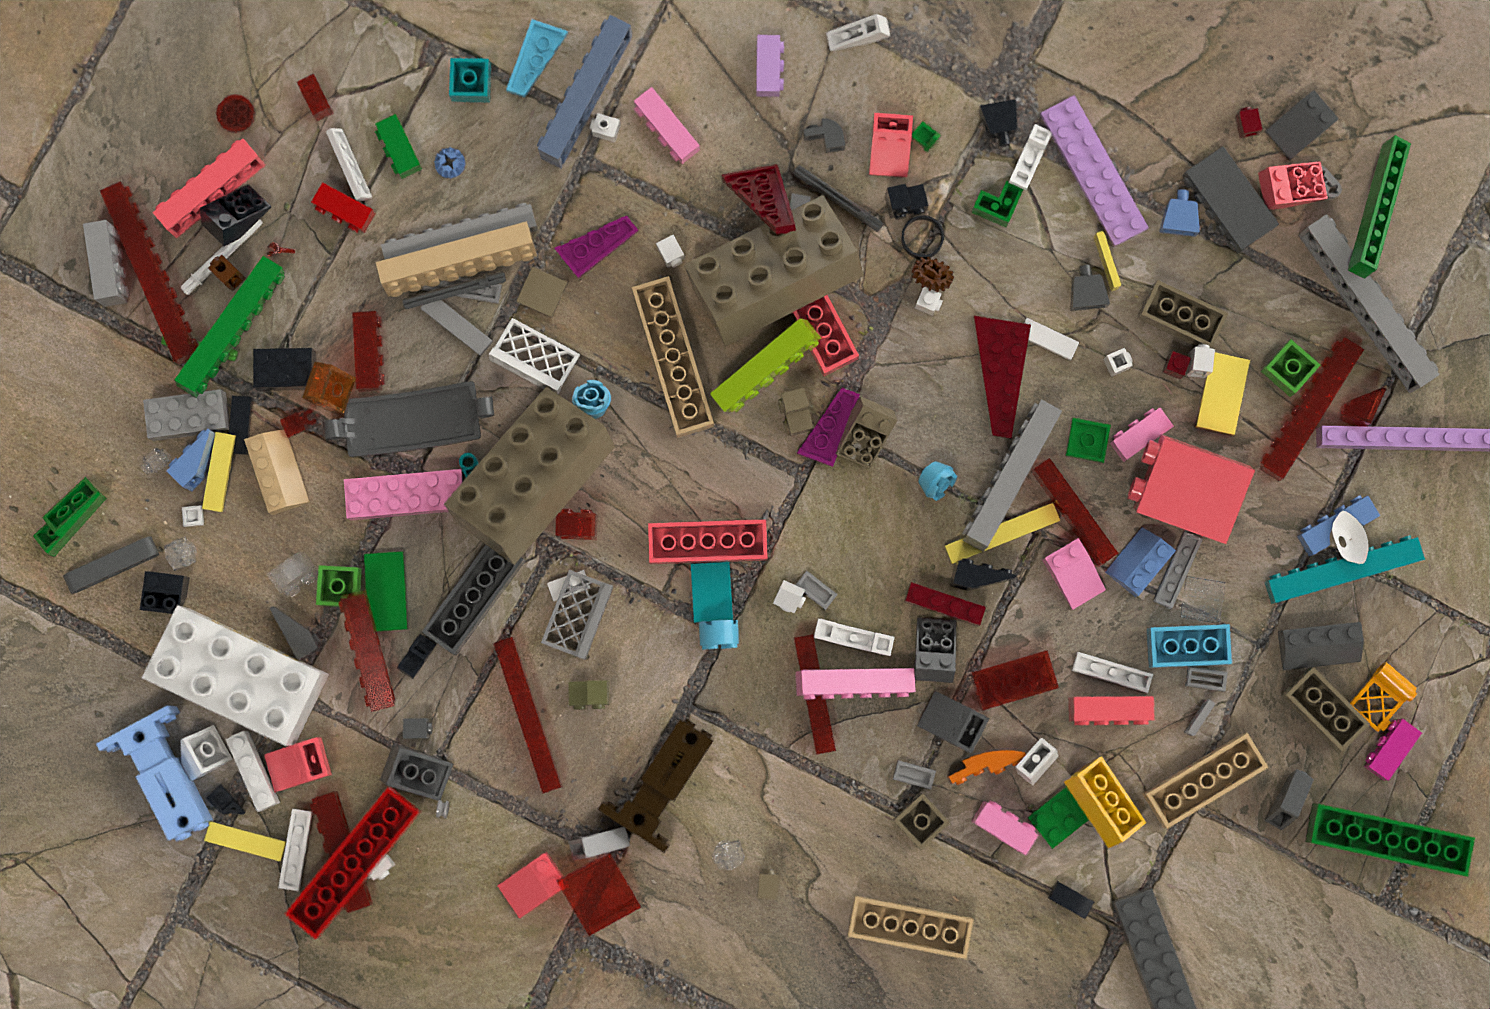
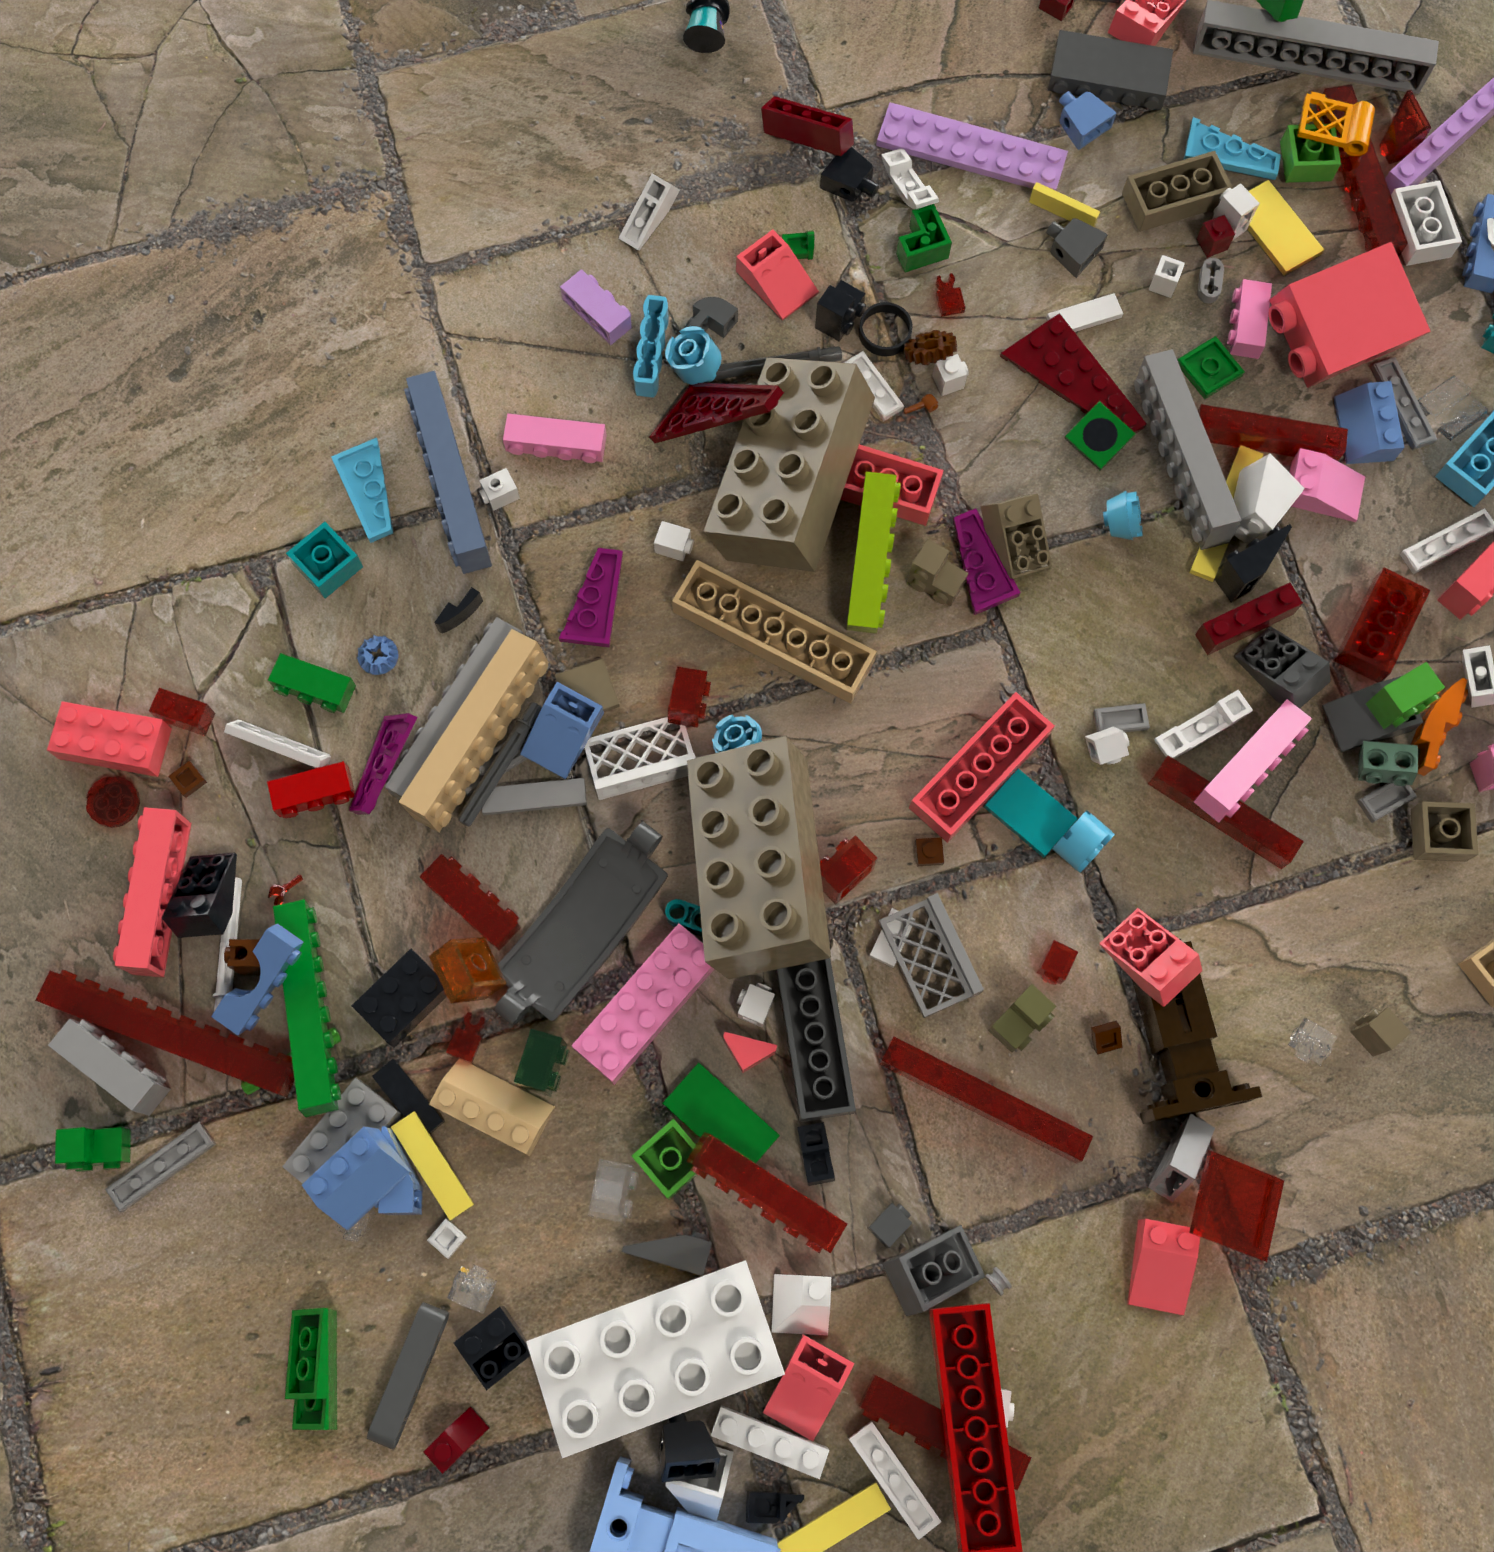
camera: 45 degrees left, 10 degrees down
none -> coral brick [47,701,172,777]
none -> green brick [55,1127,131,1172]
none -> light grey tile [105,1122,216,1212]
none -> reddish brown plate [168,760,207,798]
none -> medium blue arch [211,924,304,1035]
none -> medium blue slope [302,1126,411,1230]
none -> magenta wing [349,713,418,815]
none -> dark red slope [423,1407,490,1474]
none -> black slope [434,587,483,634]
none -> clear green brick [514,1029,570,1097]
none -> medium blue slope [520,682,604,780]
none -> medium azure brick [633,295,669,398]
none -> black torso [659,1413,720,1482]
none -> medium azure brick [665,326,722,385]
none -> clear red brick [668,666,711,728]
none -> coral slope [723,1032,777,1073]
none -> white brick [737,983,775,1027]
none -> dark red brick [761,96,854,156]
none -> white slope [772,1274,831,1336]
none -> white tile [844,351,904,422]
none -> dark orange hand [903,394,938,414]
none -> reddish brown plate [915,837,944,867]
none -> clear red plate [936,273,966,317]
none -> clear red brick [1037,940,1078,985]
none -> green tile [1065,401,1136,471]
none -> reddish brown plate [1091,1020,1123,1055]
none -> coral slope [1099,908,1202,1007]
none -> medium azure wing [1184,117,1281,180]
none -> light grey beam [1197,258,1224,303]
none -> white slope [1233,454,1305,543]
none -> light orange piece [1297,91,1375,156]
none -> sand green brick [1358,741,1418,786]
none -> bright green brick [1366,662,1446,729]
none -> white brick [1385,181,1462,266]

